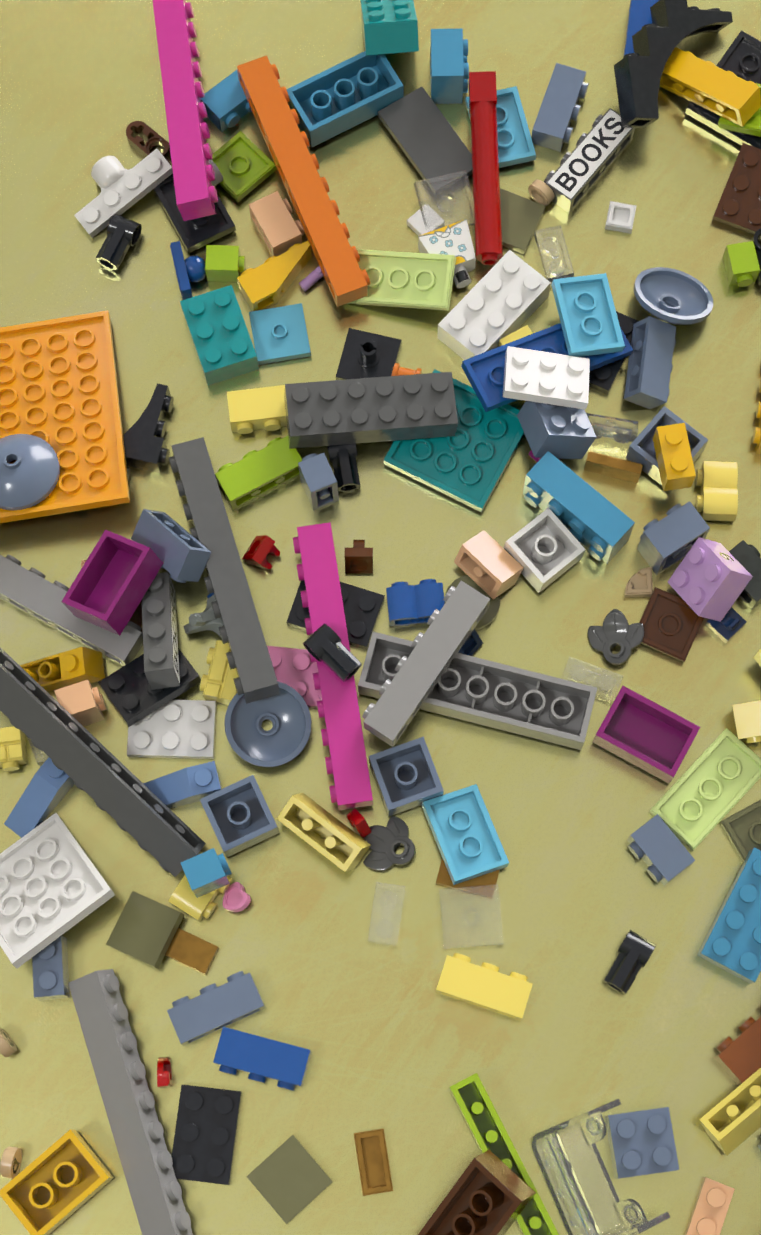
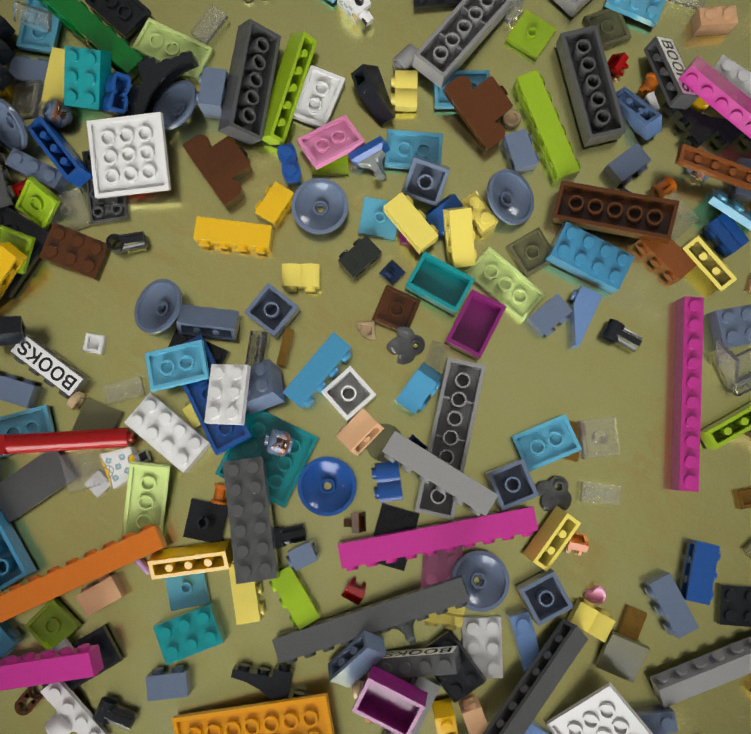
camera: 95 degrees left, 10 degrees up
red tile [157,1056,173,1088] -> none
blue tile [170,241,206,300] -> none
dark azure brick [181,848,232,898] -> none
lime brick [205,245,245,282] -> none
yellow slope [237,241,312,311] -> none
black piece [303,623,362,682] -> none
red tile [346,808,371,838] -> none
light yellow brick [436,953,533,1021] -> none
sand blue brick [637,501,710,575] -> none
yellow brick [653,423,696,491] -> none
lavender brick [668,537,753,622] -> none
lime brick [723,241,760,287] -> none
none -> sand blue brick [146,665,192,701]
none -> yellow brick [147,540,233,580]
none -> sand blue head [263,429,293,457]
none -> blue dish [298,457,356,516]
none -> dark azure brick [395,362,442,414]
none -> teal piece [405,251,475,316]
none -> orange tile [566,532,589,556]
none -> medium blue slope [570,286,603,349]
none -> dark pink brick [671,296,704,492]

